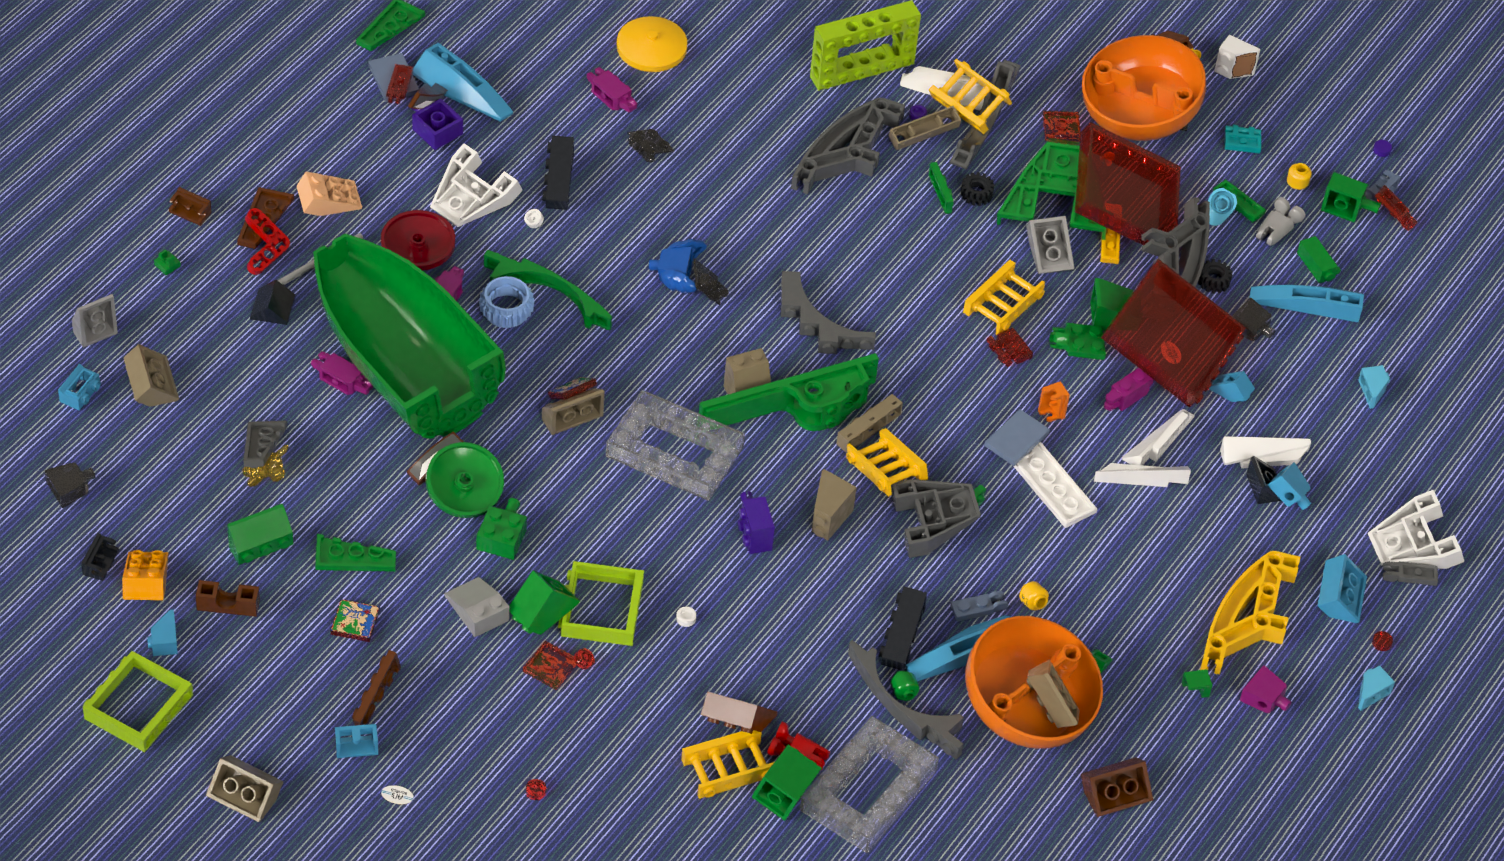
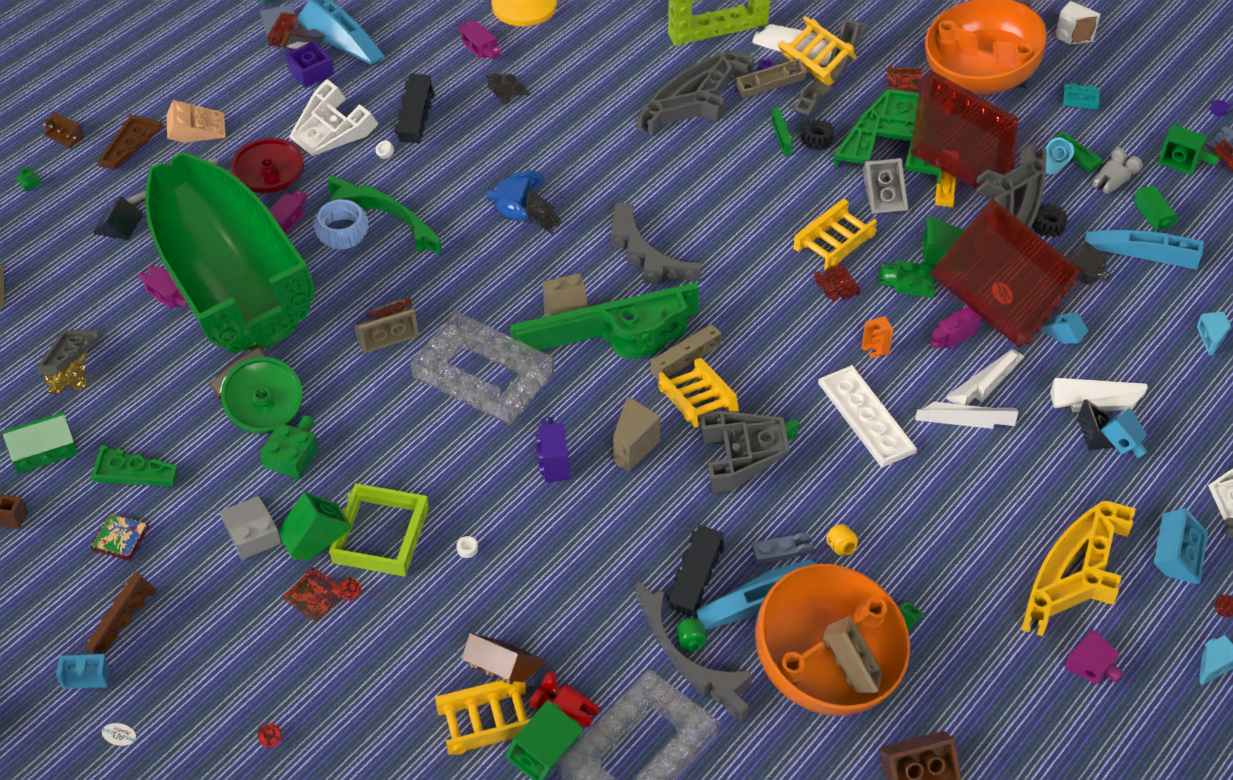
camera: 10 degrees right, 0 degrees up
red beam [245,208,290,275] -> none
sand blue tile [984,409,1050,466] -> none
green panel [1181,669,1213,698] -> none
yellow head [1287,163,1312,190] -> none

